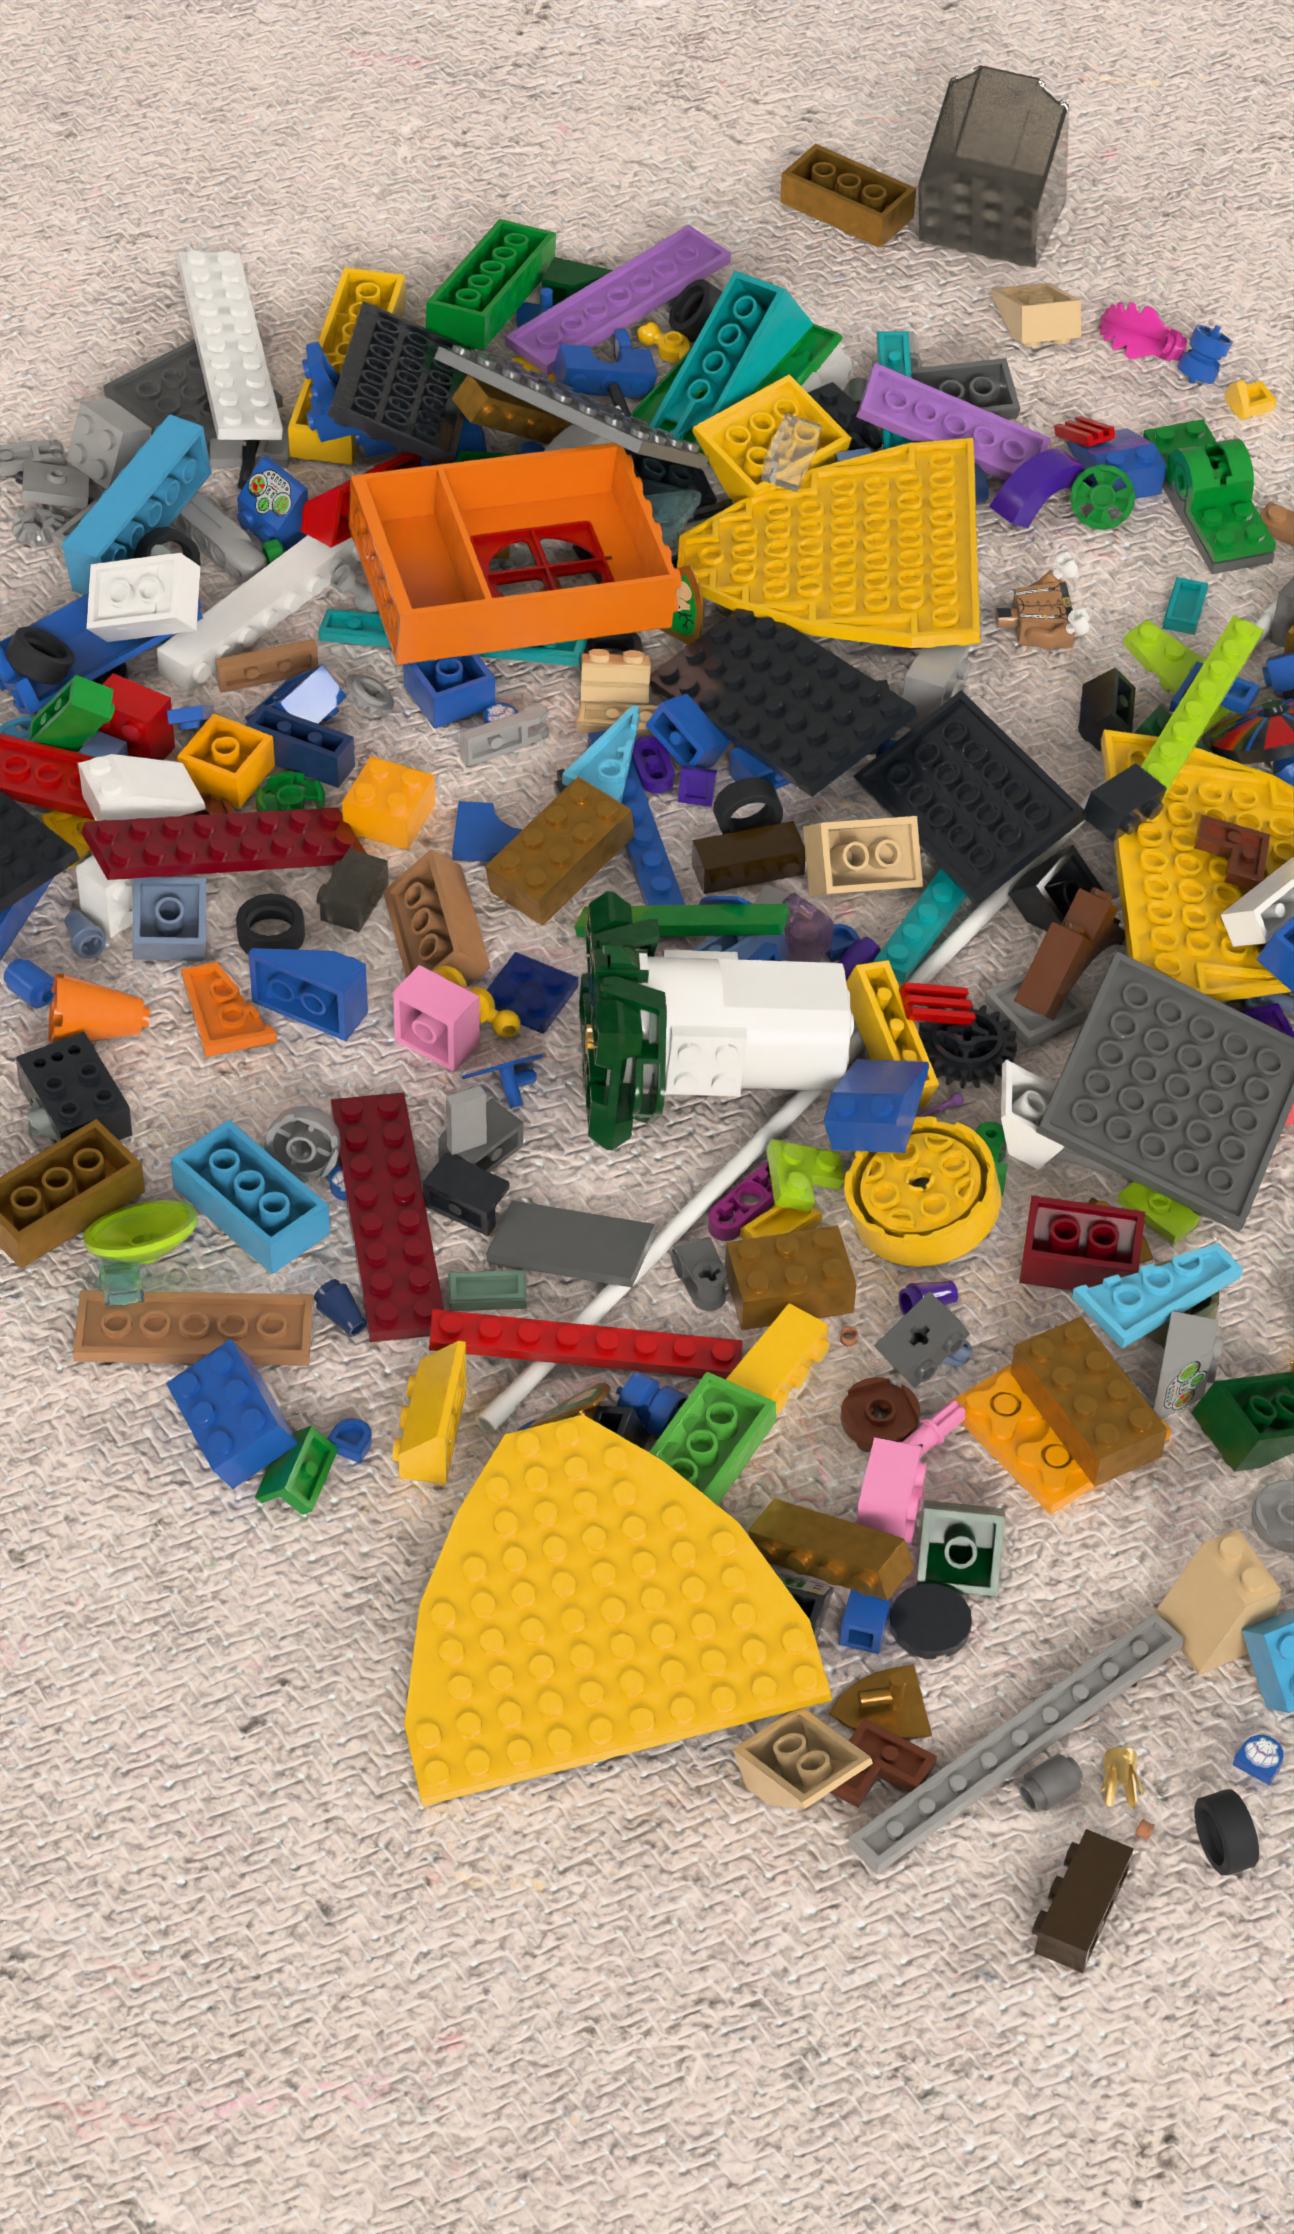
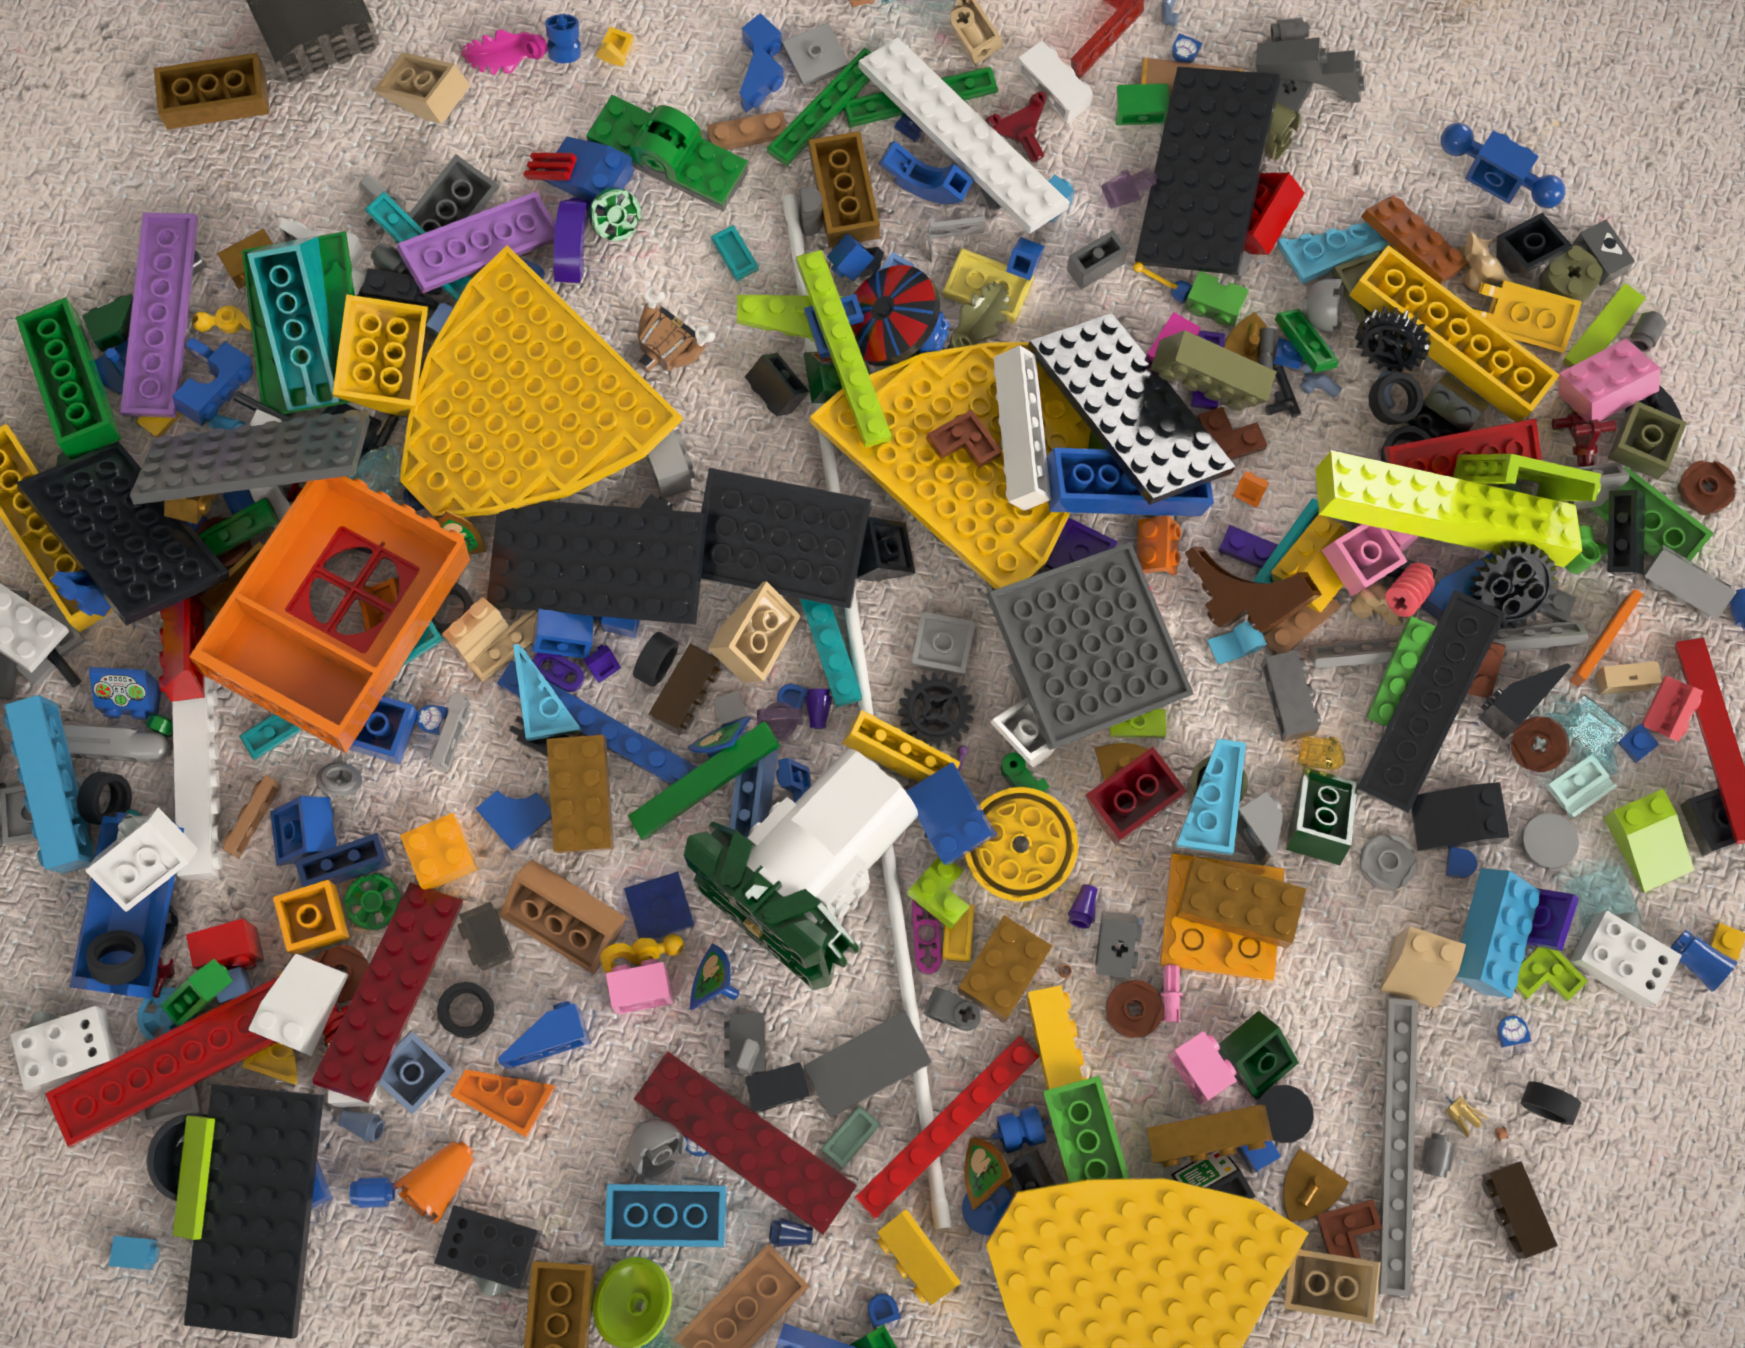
camera: 45 degrees left, 25 degrees up
blue plate [167,705,215,730] -> none
light grey piece [330,564,378,613] -> none
black tyre [669,279,722,343] -> none
clear panel [761,413,822,493] -> none
red tile [899,982,976,1025] -> none
reddish brown arch [1014,887,1125,1021] -> none
black brick [1084,763,1167,842] -> none

